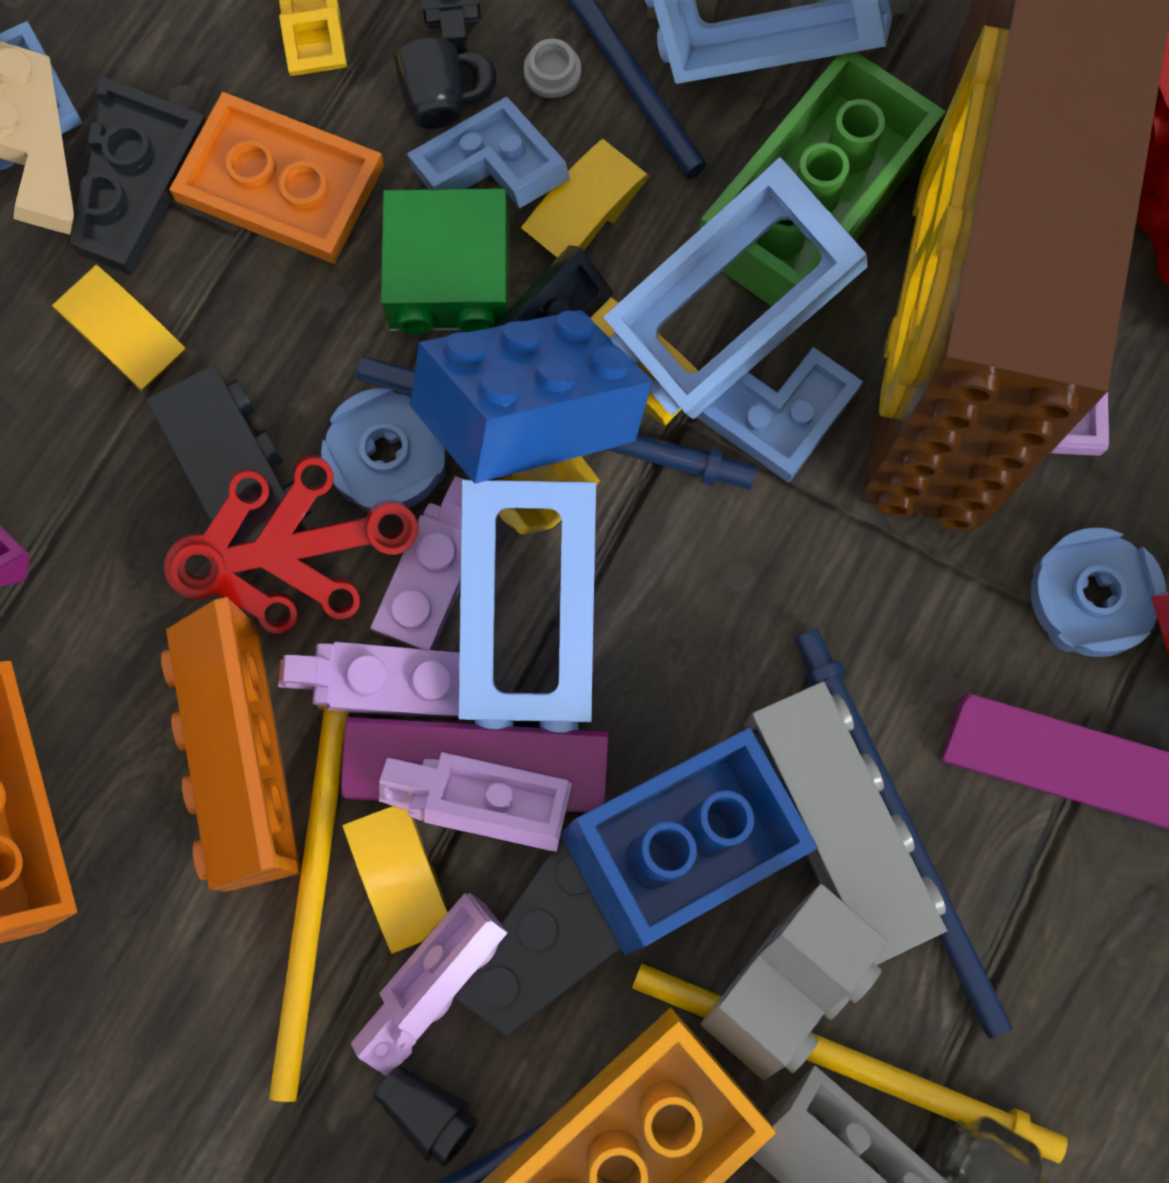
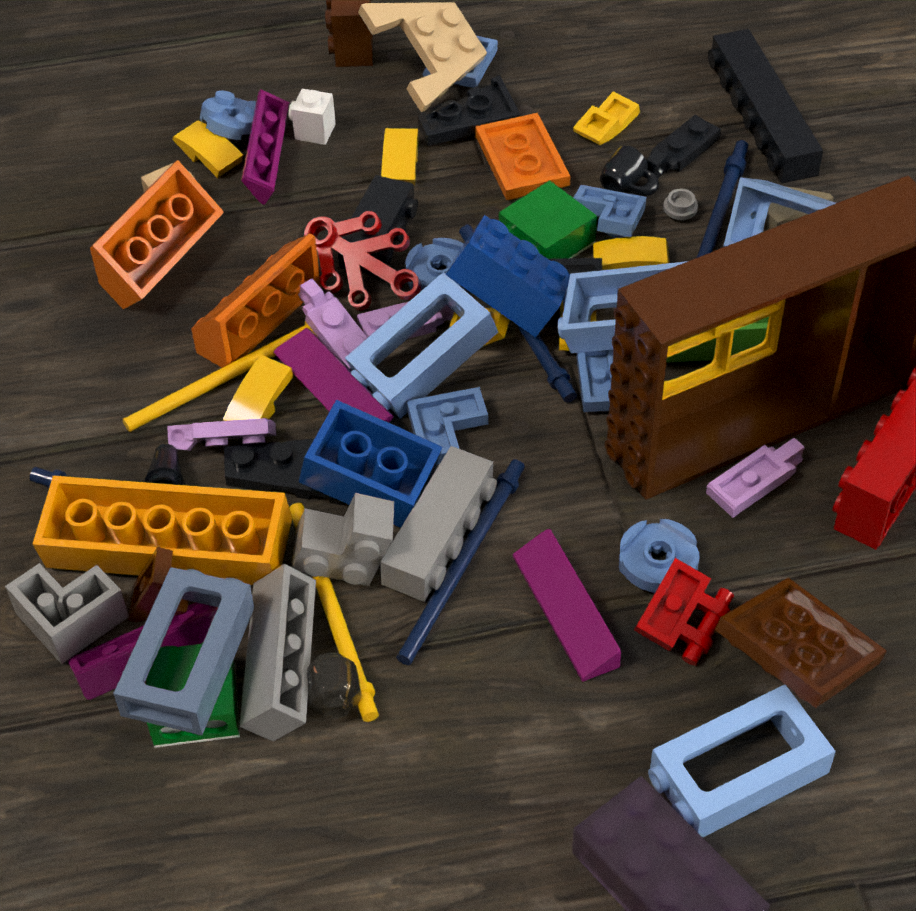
camera: 50 degrees right, 25 degrees down
lavender hinge [379,752,572,852] -> none
none -> medium blue plate [407,387,488,464]

